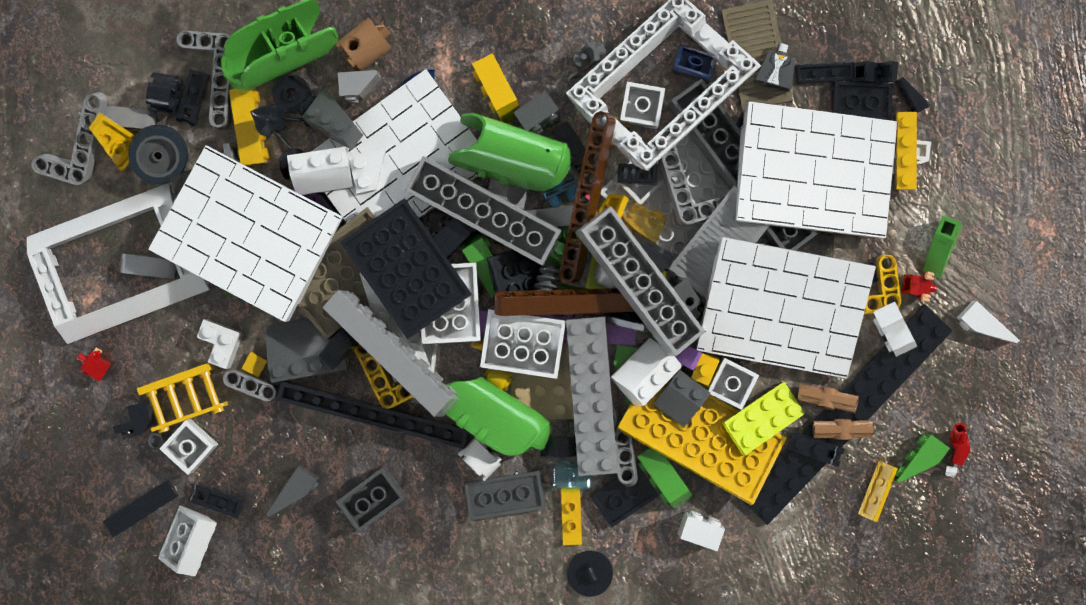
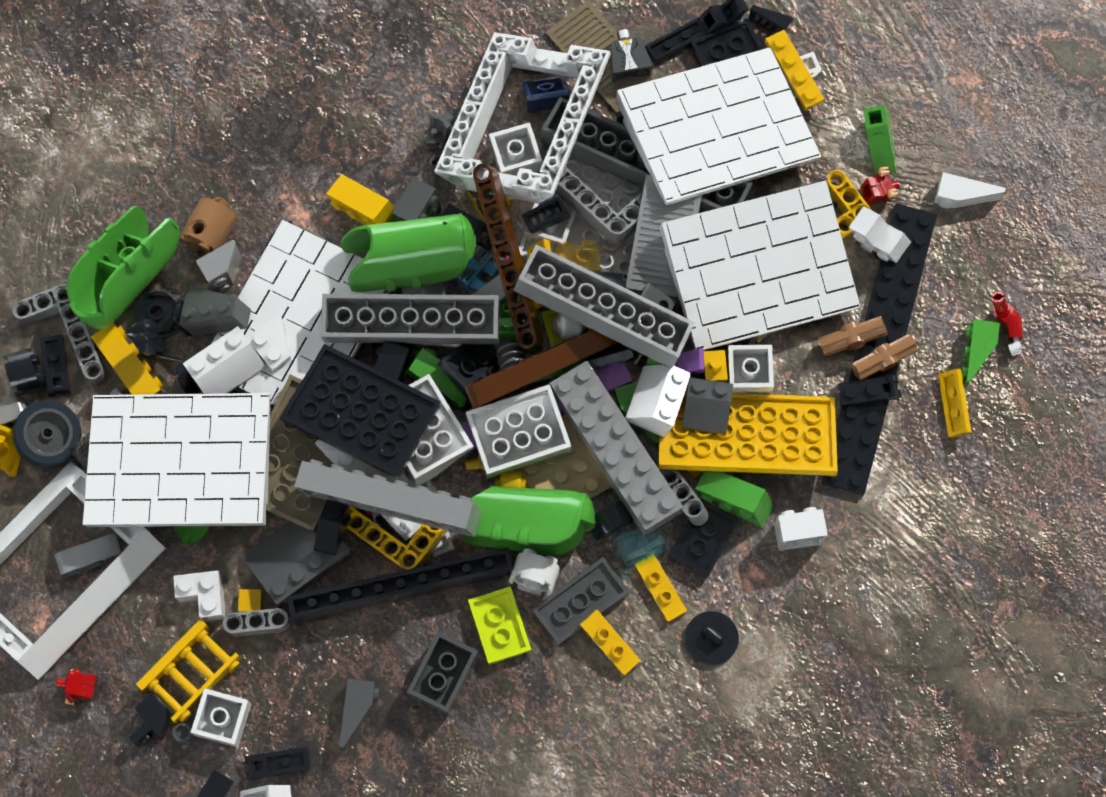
camera: 25 degrees left, 15 degrees down
neon yellow plate [722,382,805,456] -> none
none -> neon yellow plate [468,586,531,665]
none -> yellow plate [579,609,641,675]

